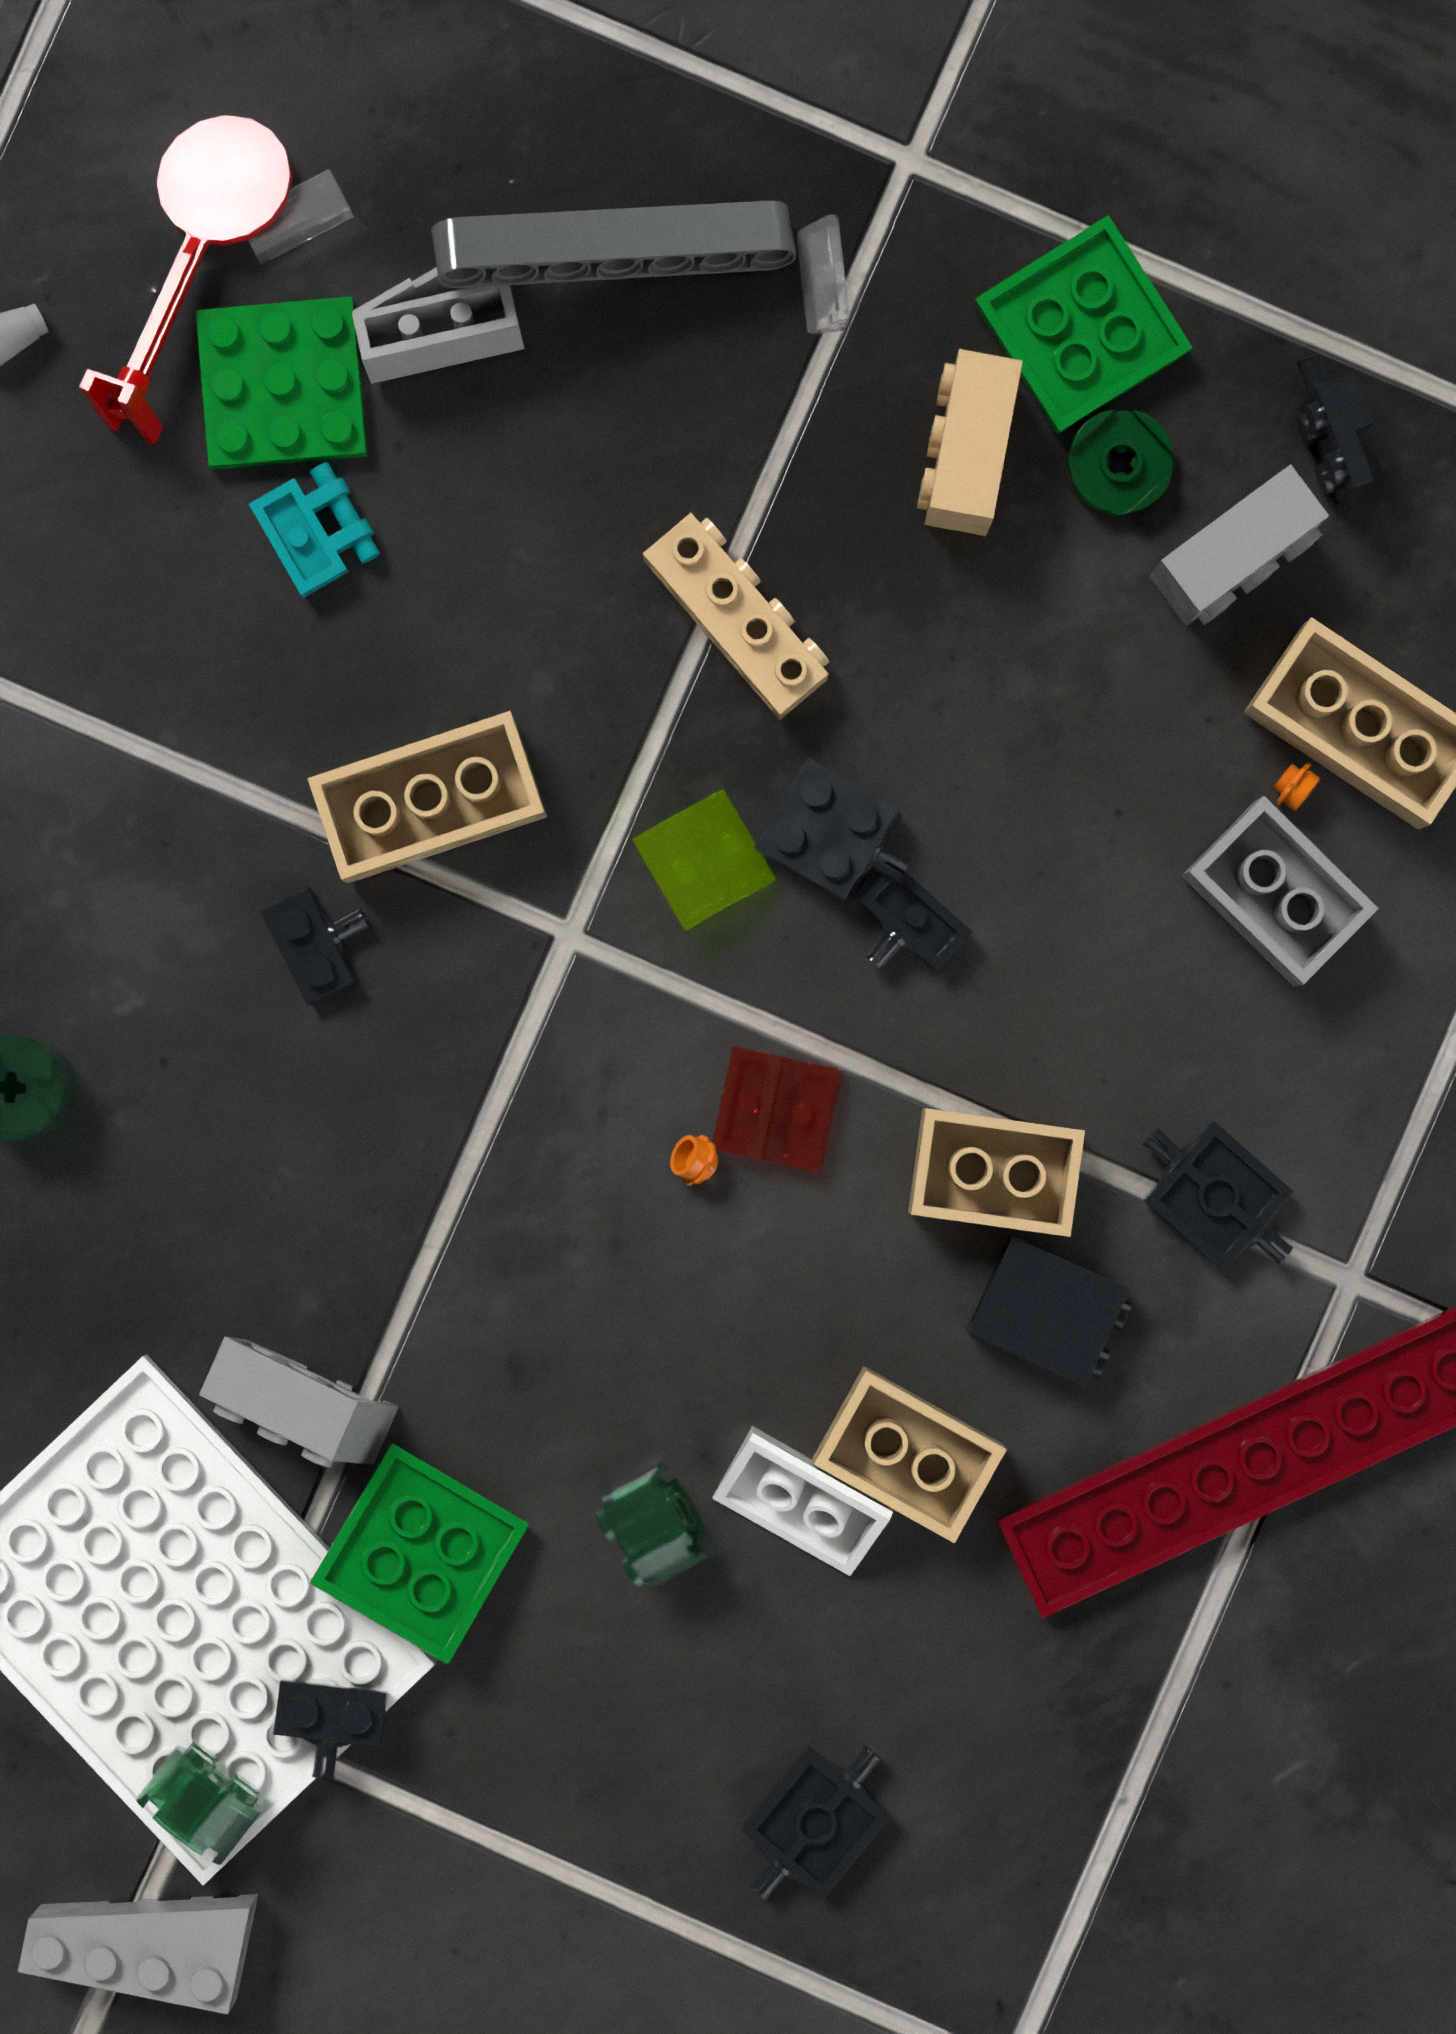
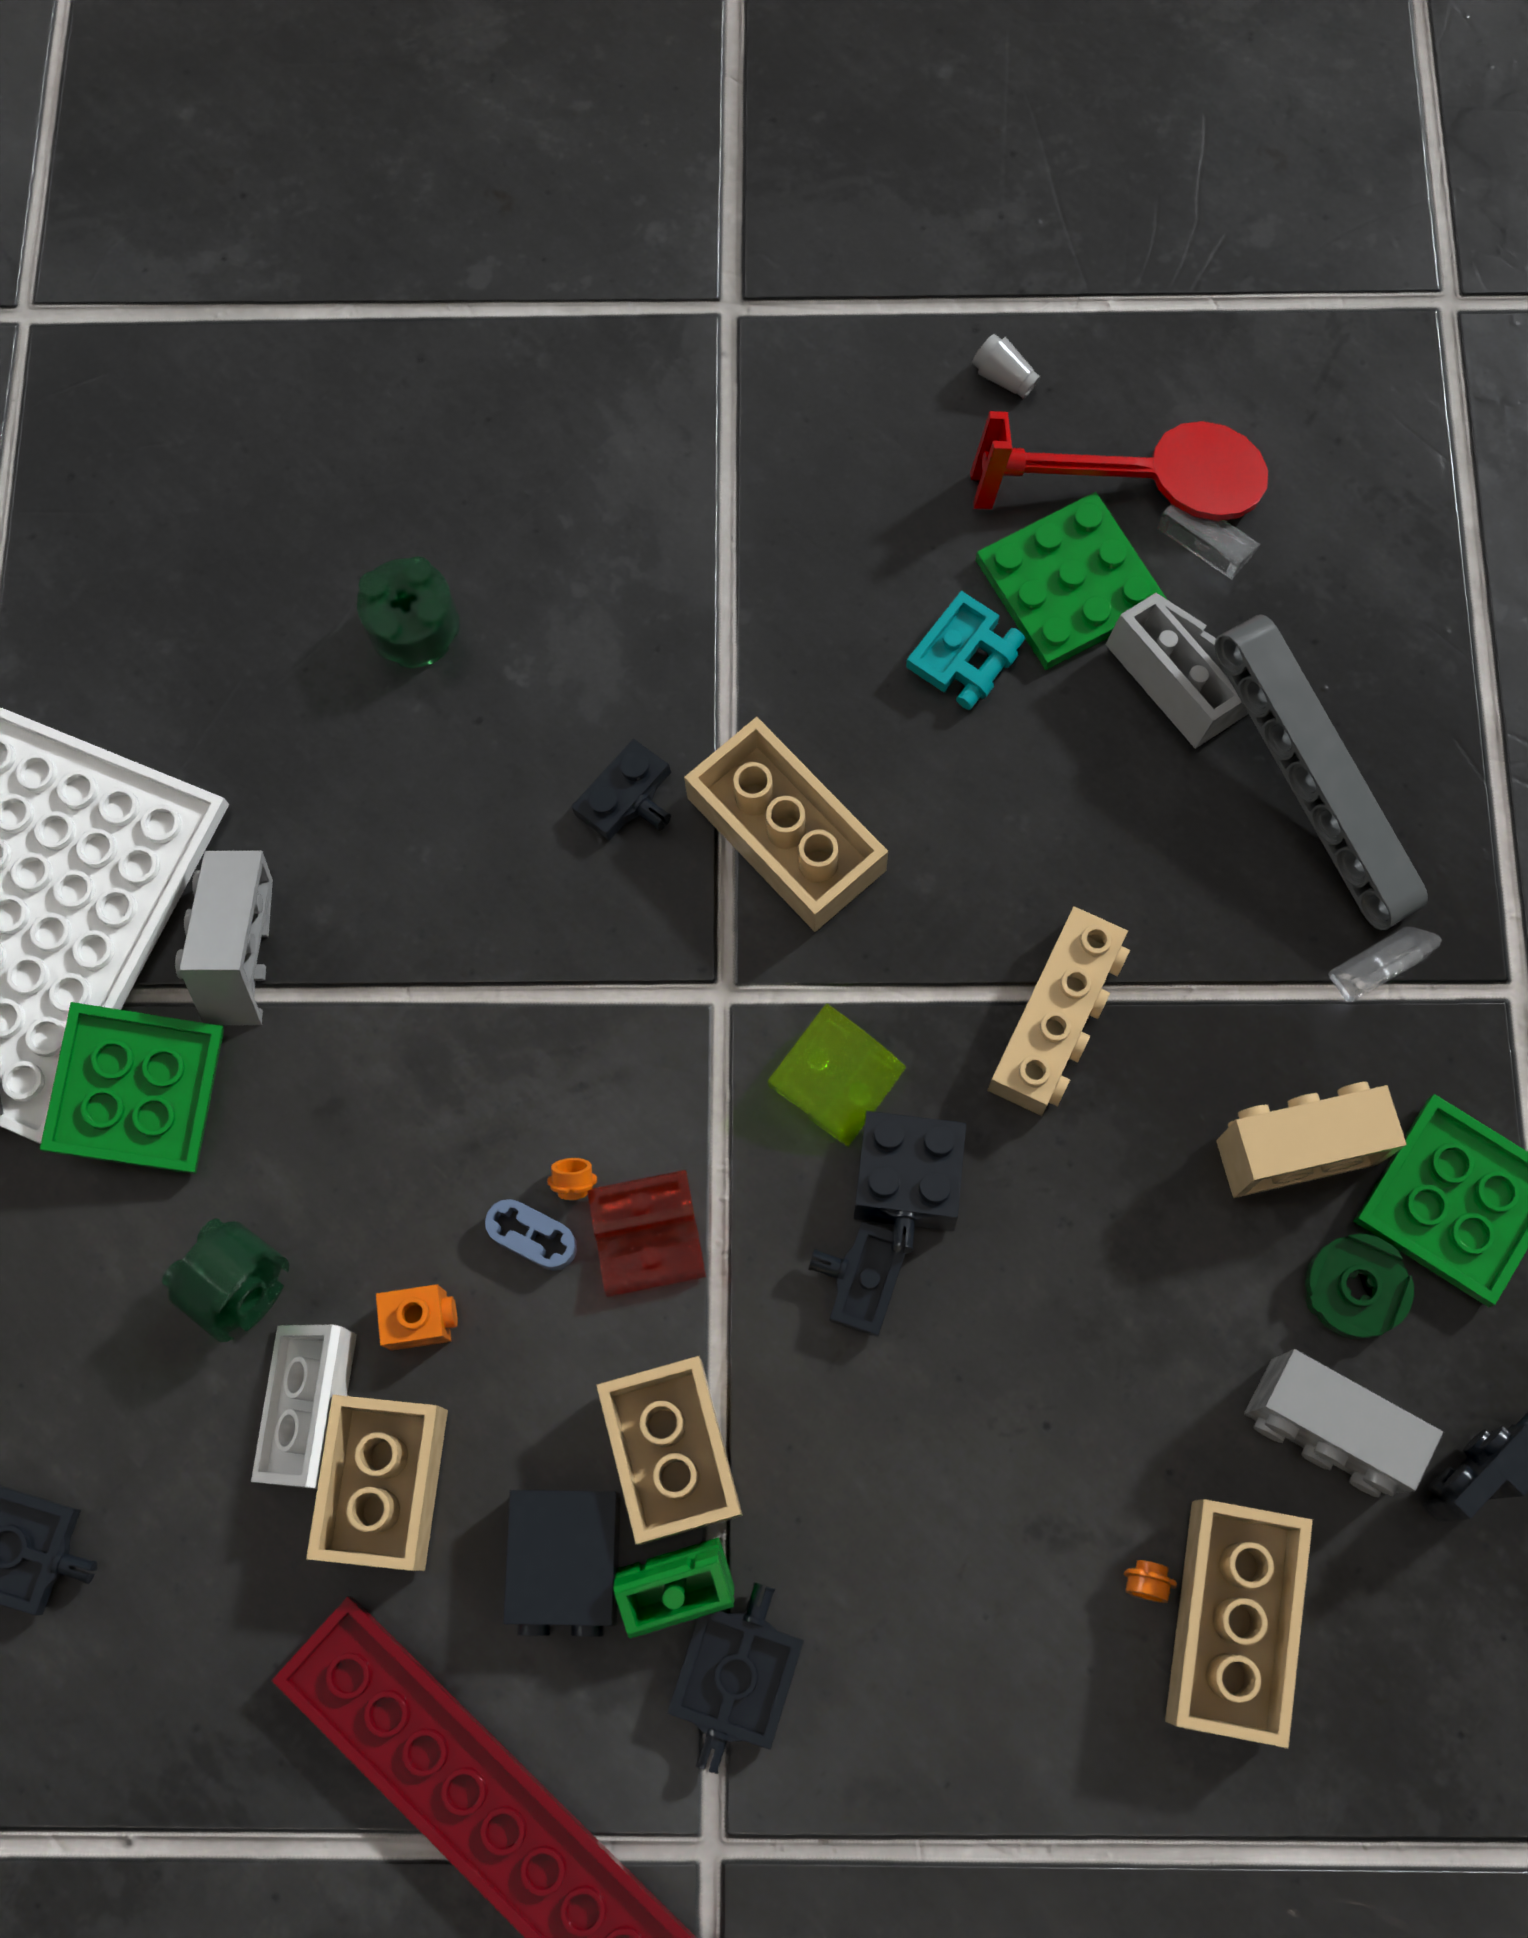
camera: 65 degrees right, 15 degrees down
light grey brick [1181,796,1379,987] -> none
none -> orange brick [376,1284,458,1351]
none -> sand blue beam [485,1199,577,1271]
none -> green brick [613,1537,734,1639]

